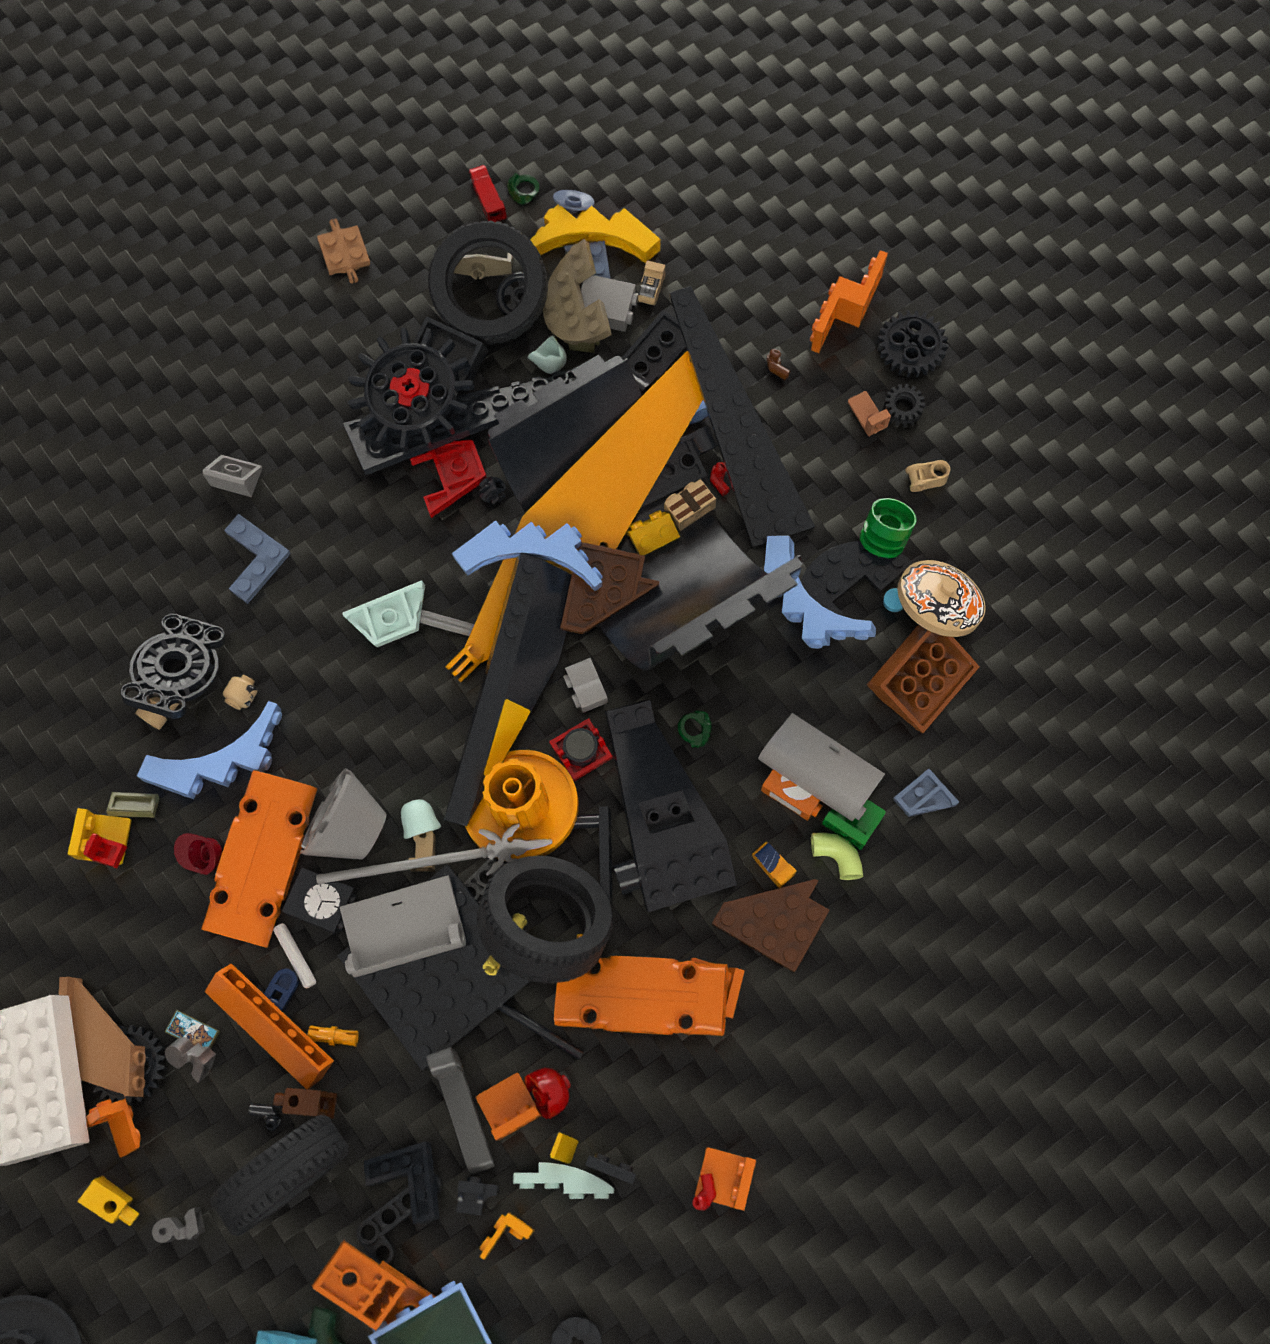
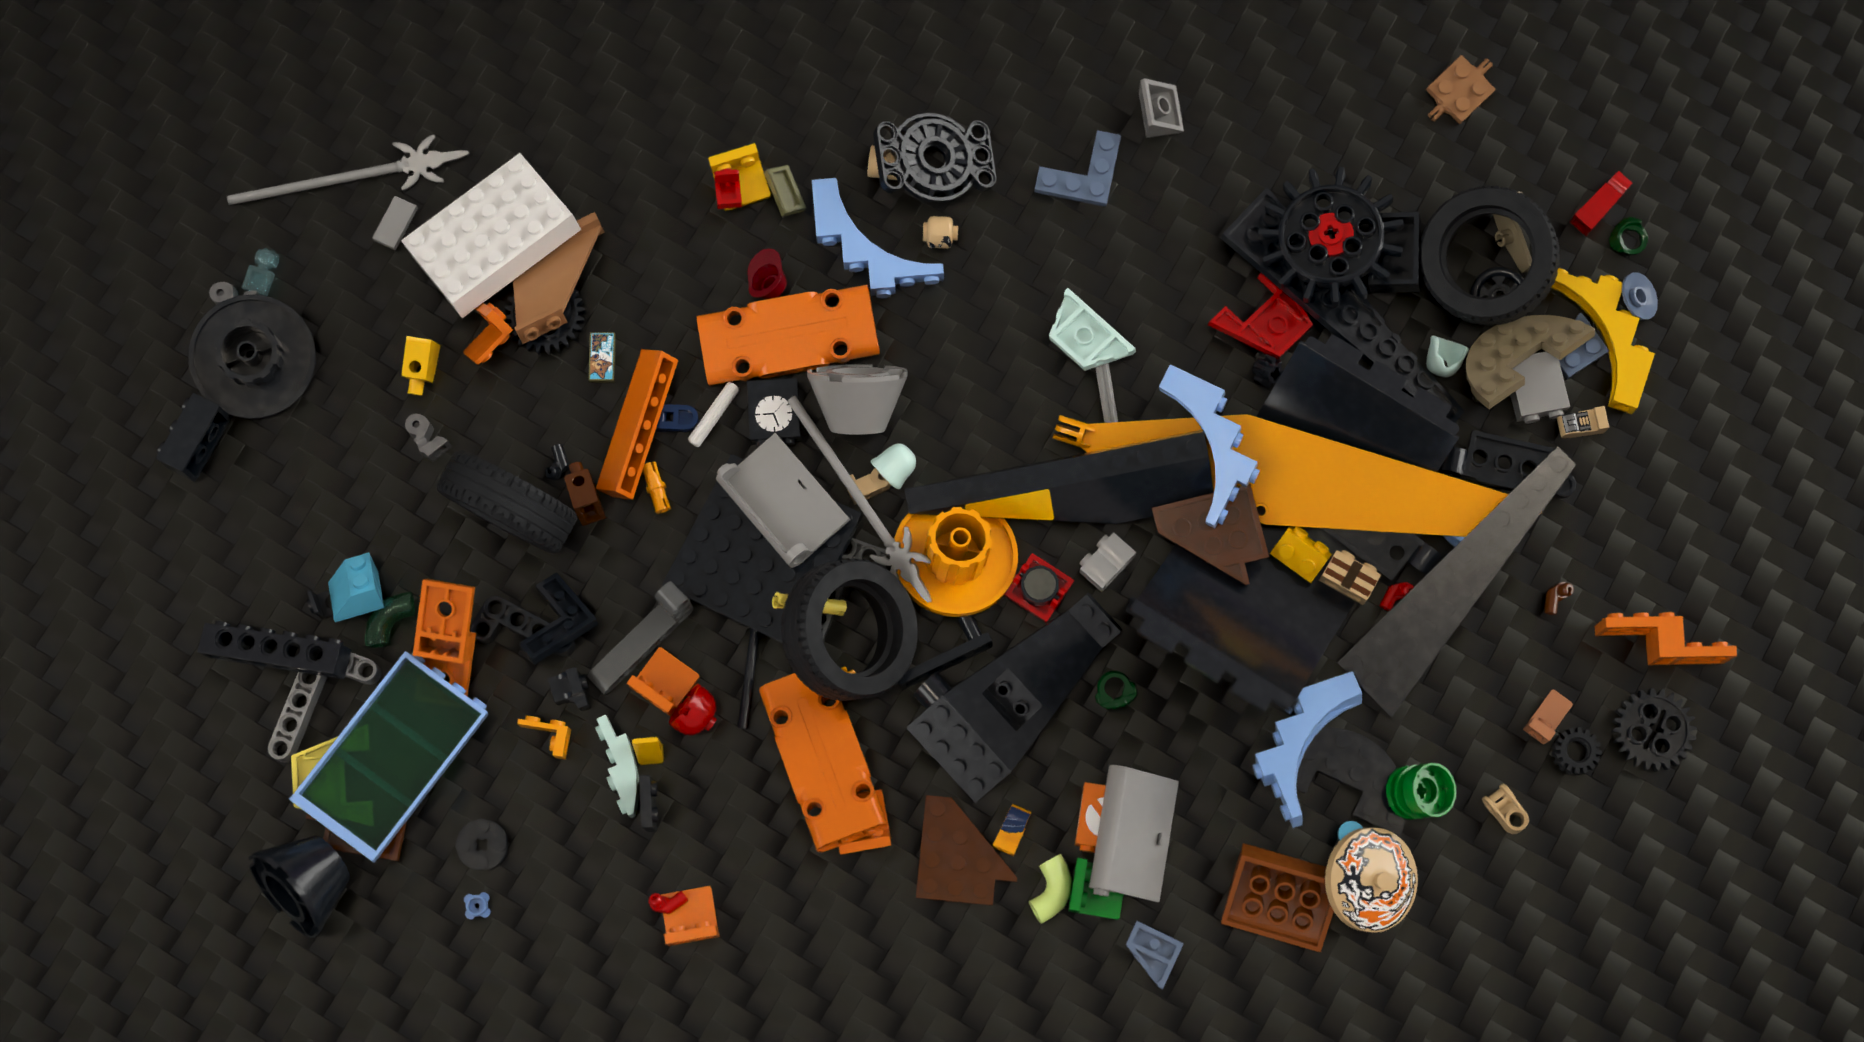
camera: 65 degrees right, 5 degrees up
flat silver leg [165,1037,216,1083] -> none

